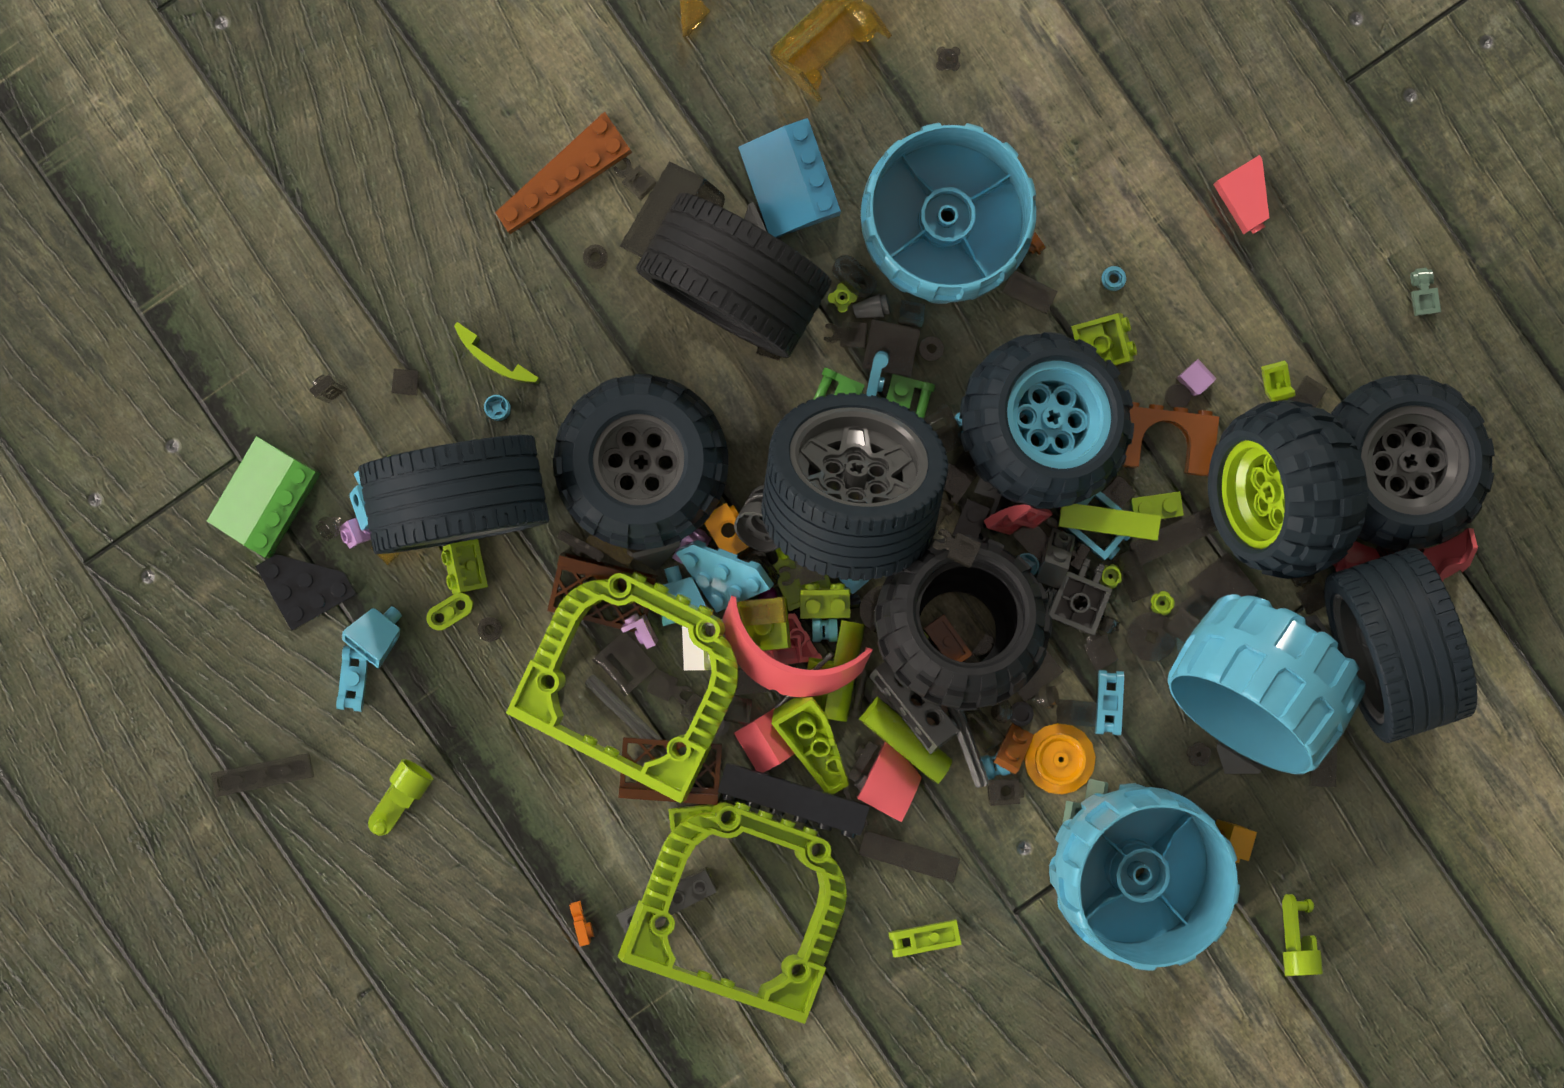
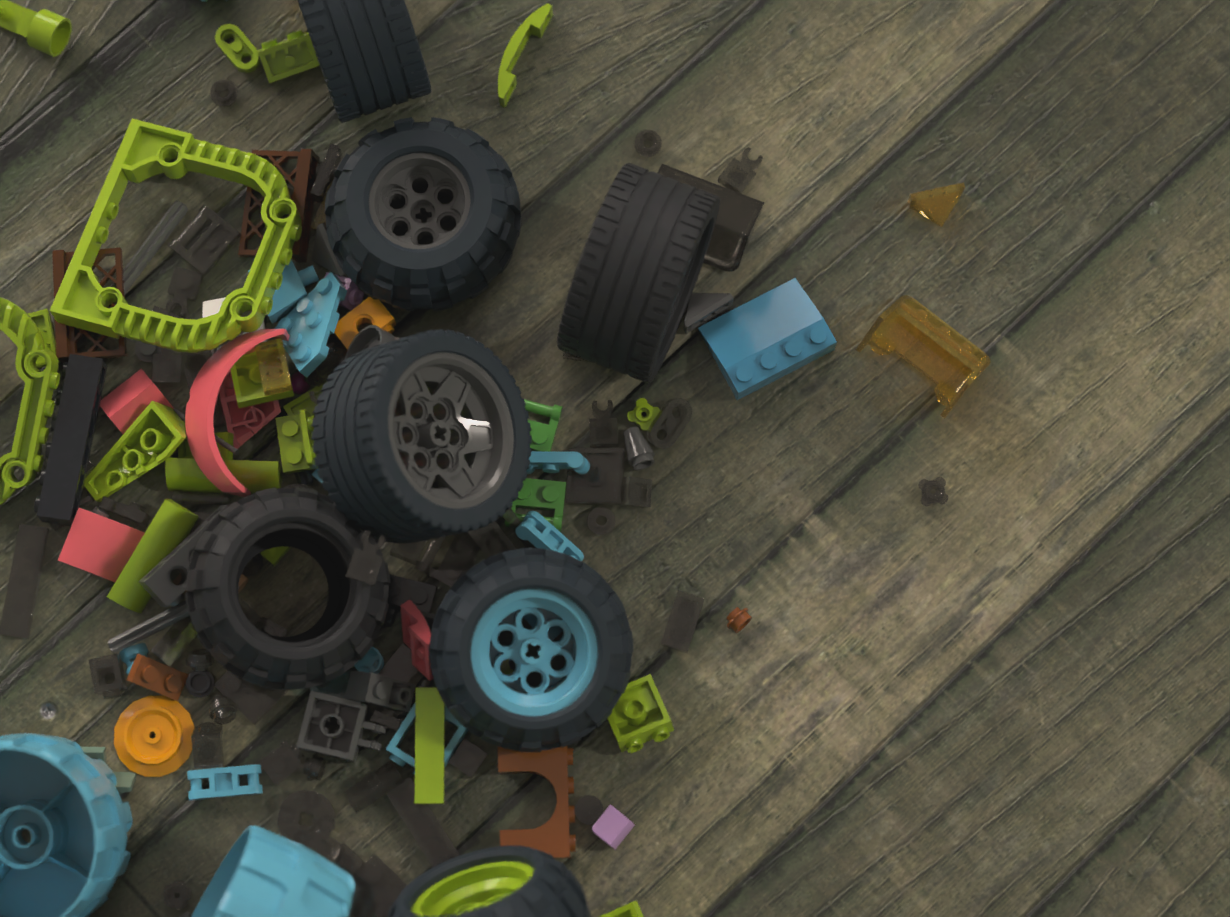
camera: 85 degrees right, 10 degrees down
medium azure wheel [484,395,511,421] -> none
dark orange wing [495,112,632,234] -> none
lavender bracket [621,614,658,649] -> none
medium azure wheel [812,618,837,642] -> none
medium azure wheel [861,123,1036,304] -> none
dark orange plate [923,614,973,662] -> none
lime plate [1099,564,1123,589] -> none
medium azure plate [1101,266,1126,291] -> none
lime plate [1130,491,1184,519] -> none
lime plate [1150,591,1175,616] -> none
coral slope [1213,155,1269,234] -> none
none -> medium azure plate [516,511,584,562]

